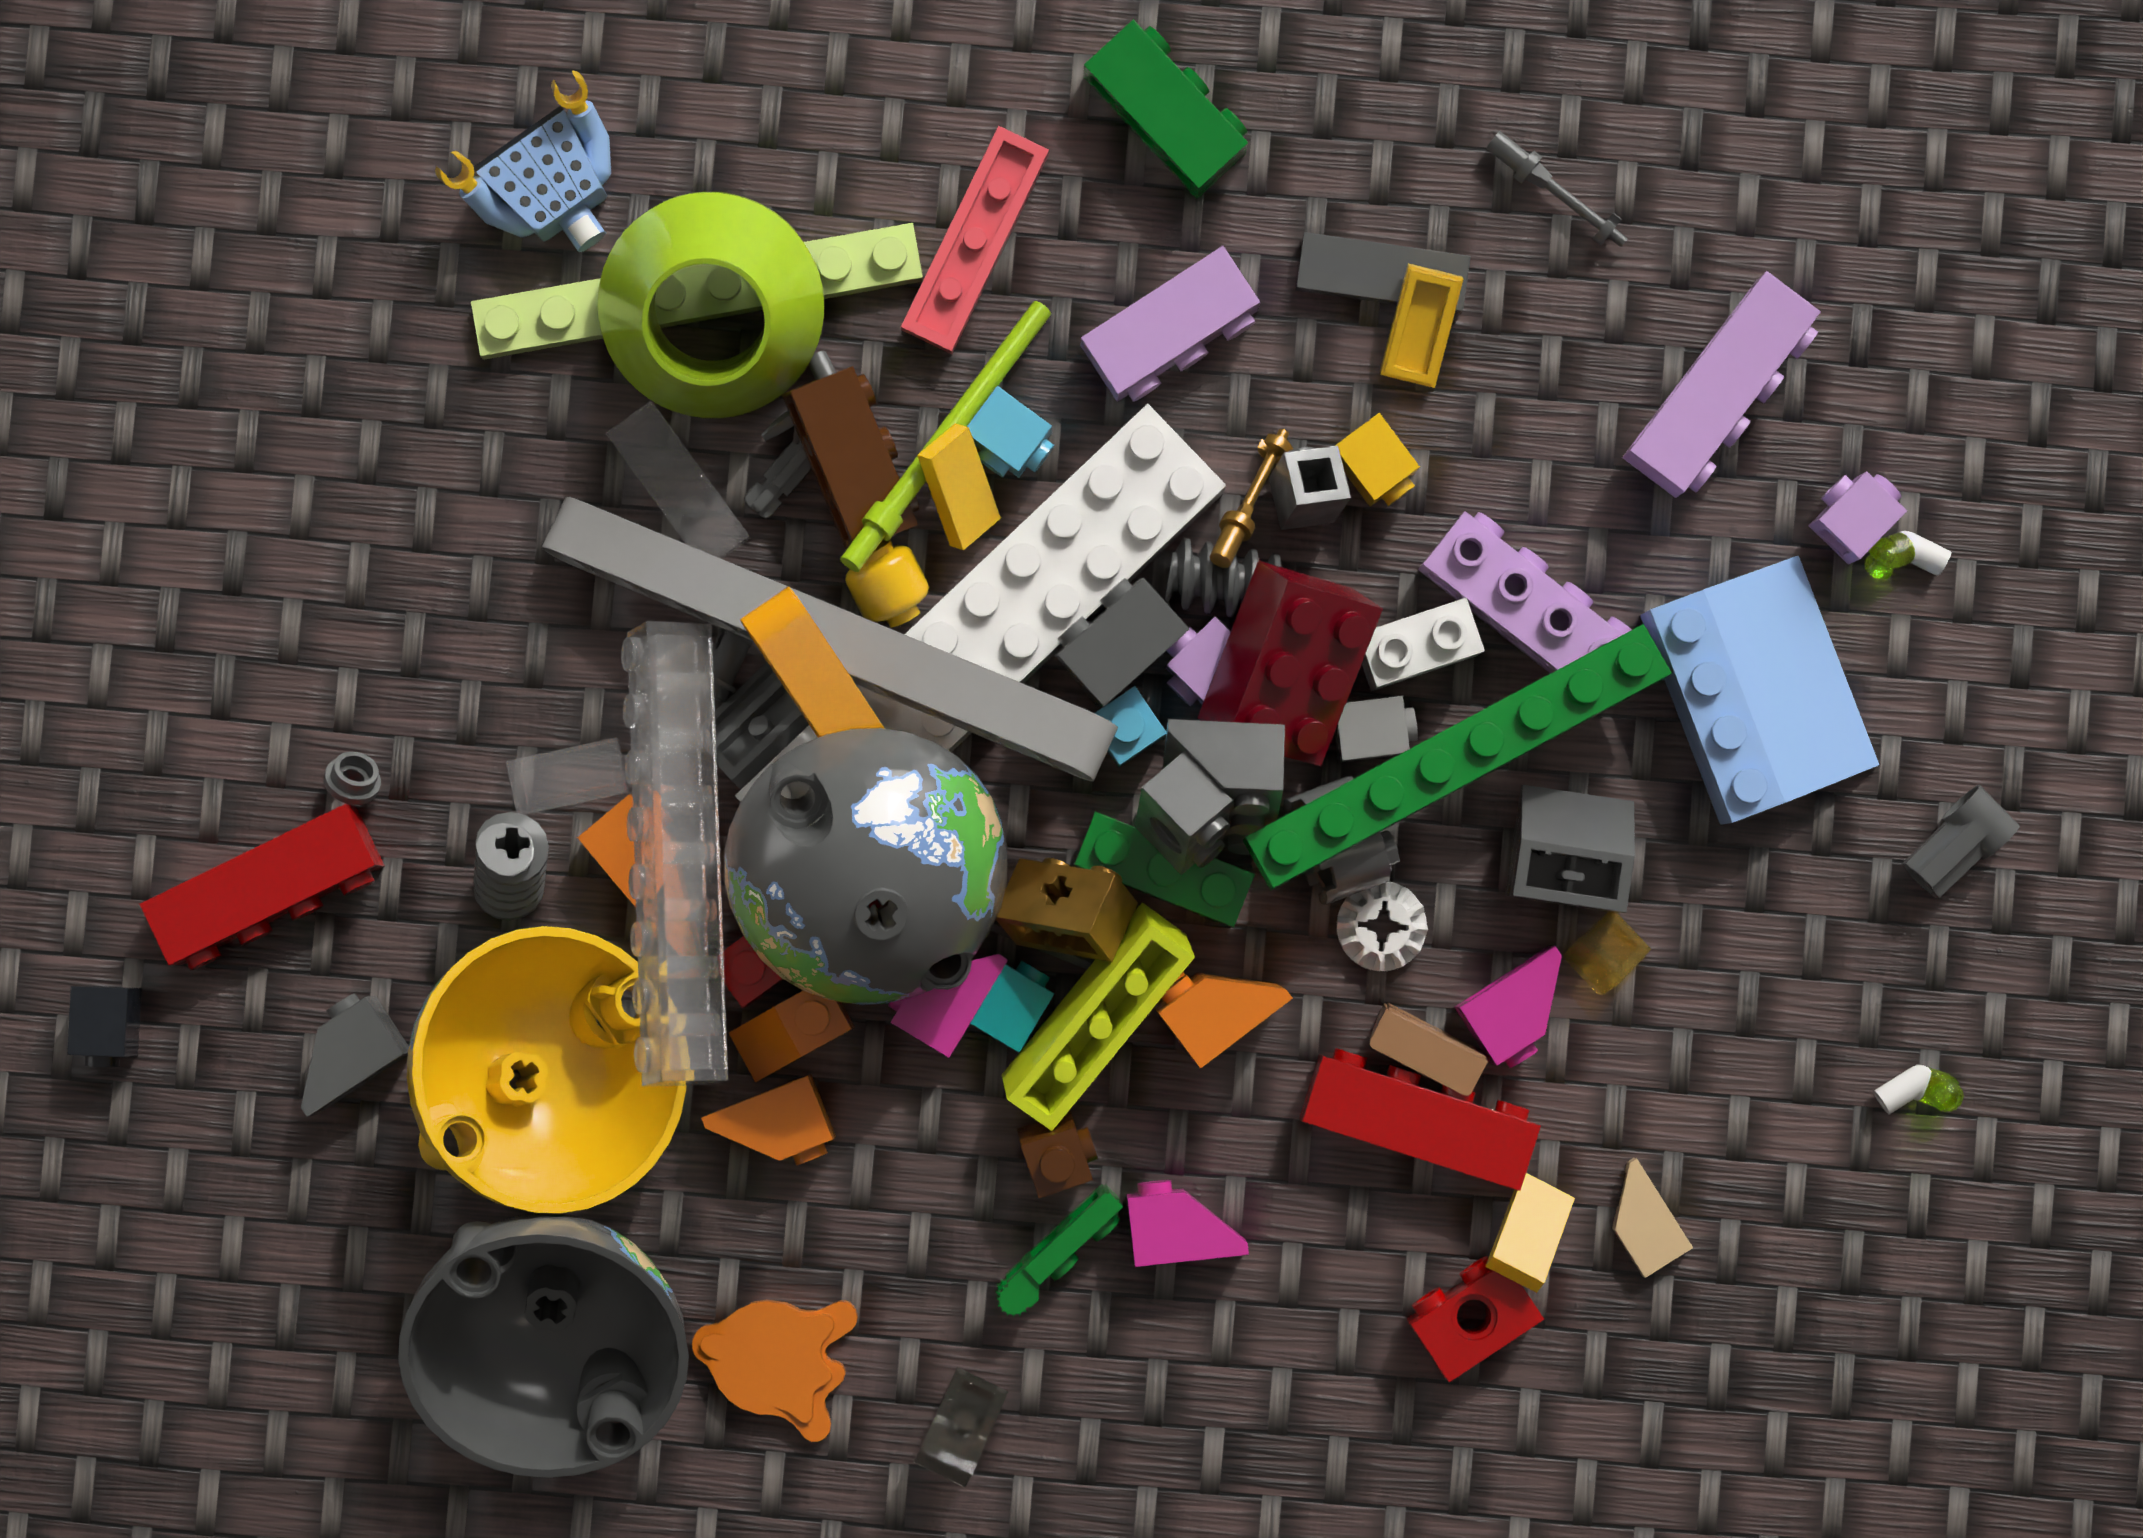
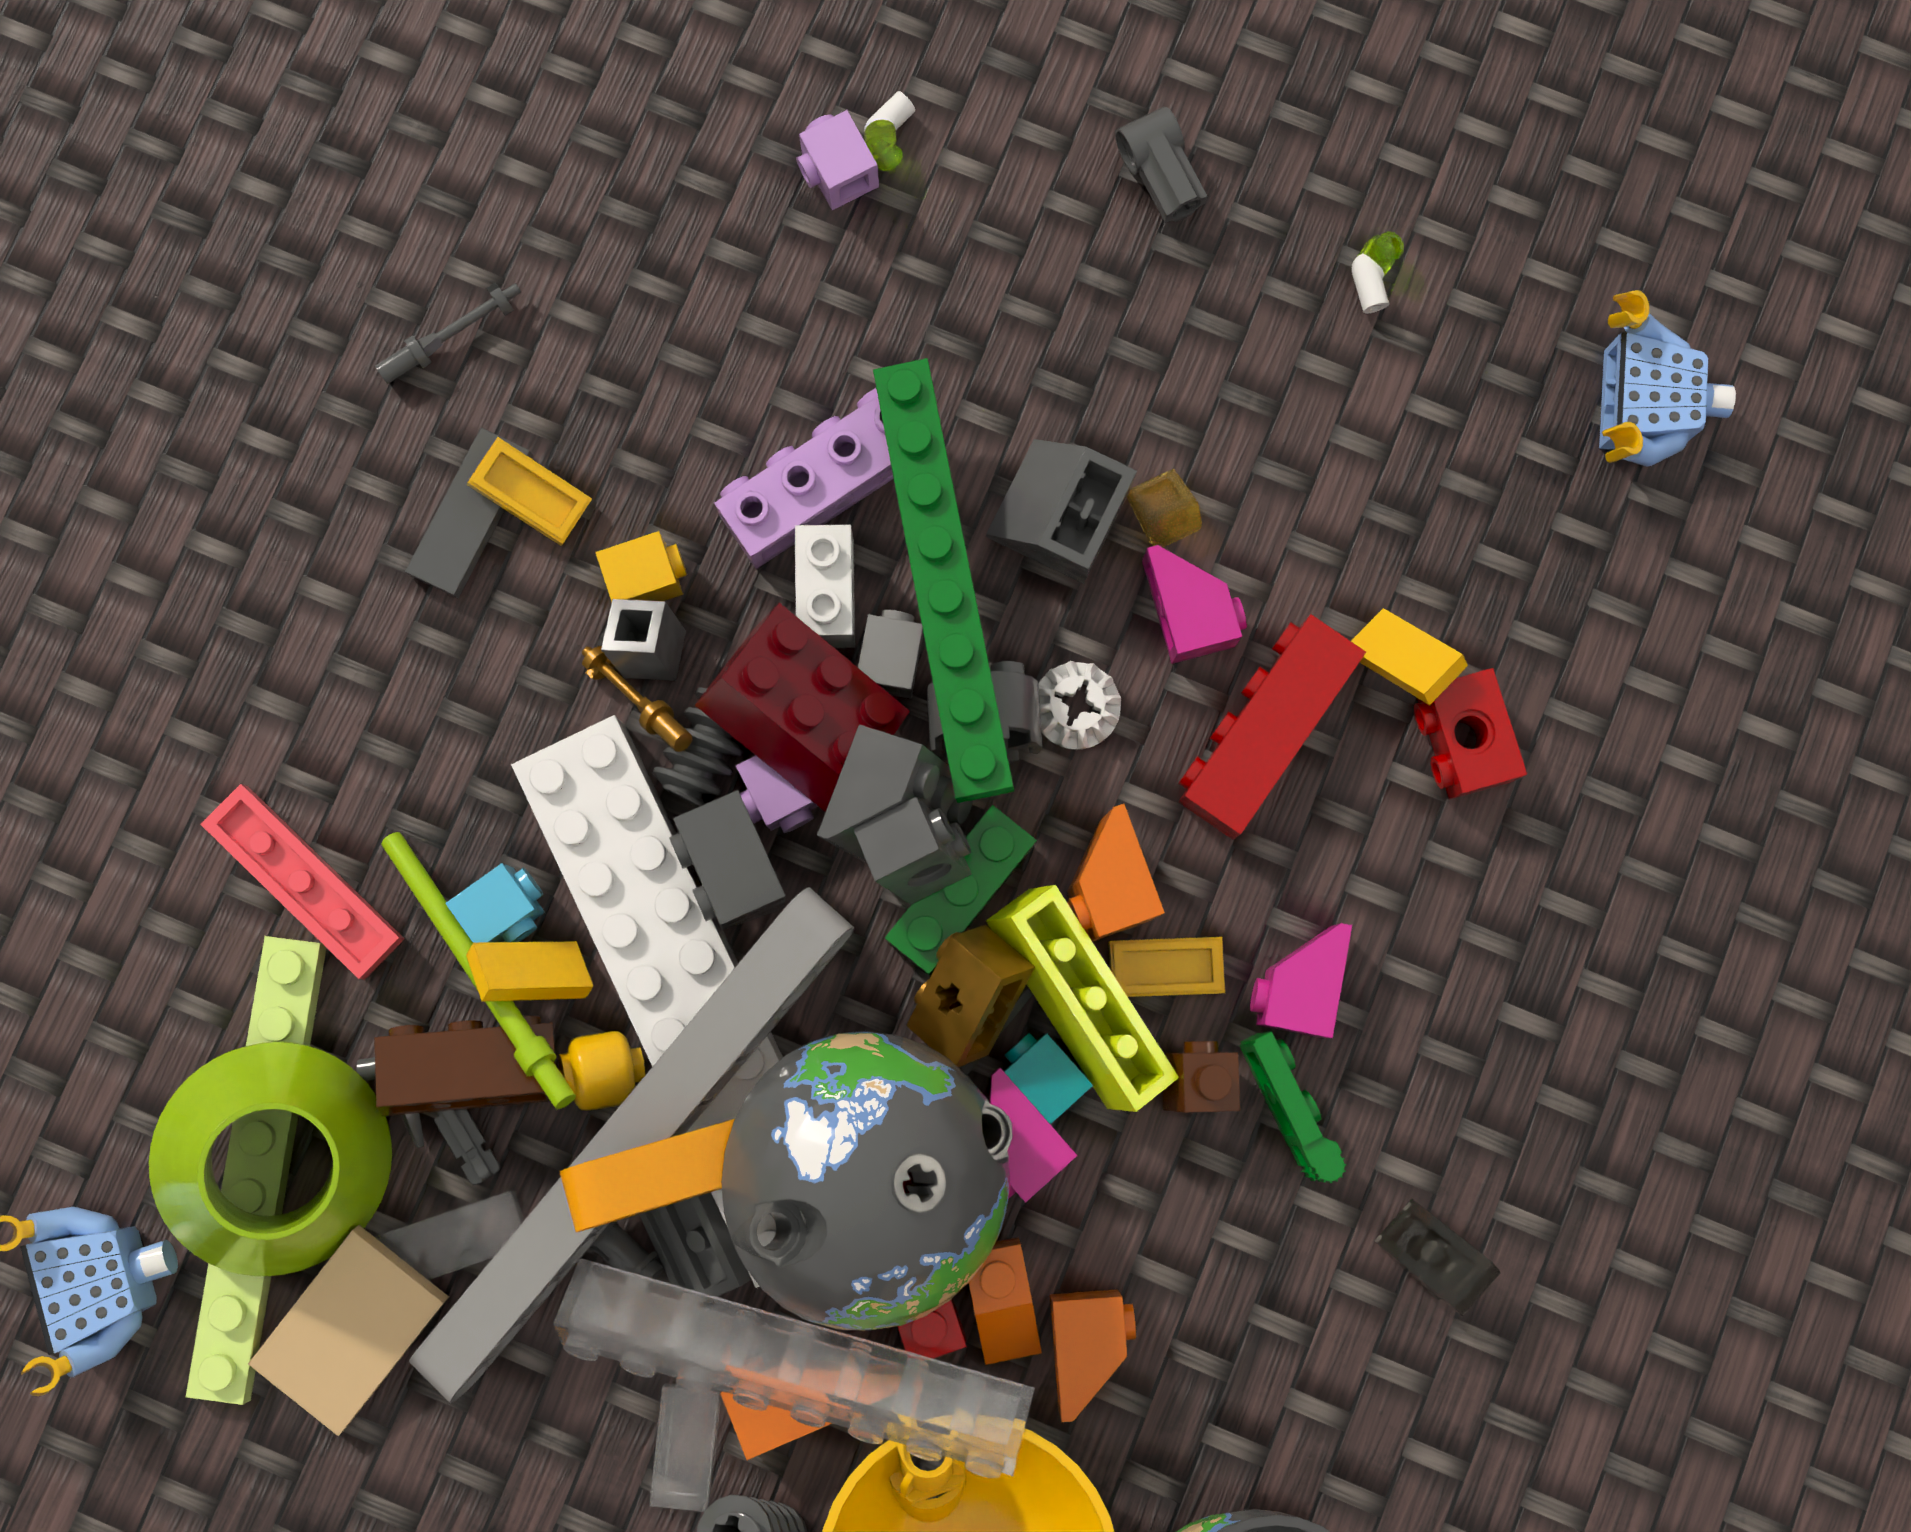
camera: 70 degrees left, 5 degrees down
orange tile [692,1299,858,1442] -> none
lavender brick [1081,246,1260,402] -> none
green brick [1083,19,1248,199] -> none
medium azure brick [1095,686,1166,768] -> none
medium nougat slope [1369,1003,1488,1096] -> none
tan tile [1612,1158,1693,1278] -> none
lavender brick [1622,271,1821,498] -> none
light blue slope [1640,555,1879,825] -> none
none -> tan tile [248,1225,449,1436]
none -> yellow tile [1108,937,1225,997]
none -> light blue torso [1599,290,1736,467]

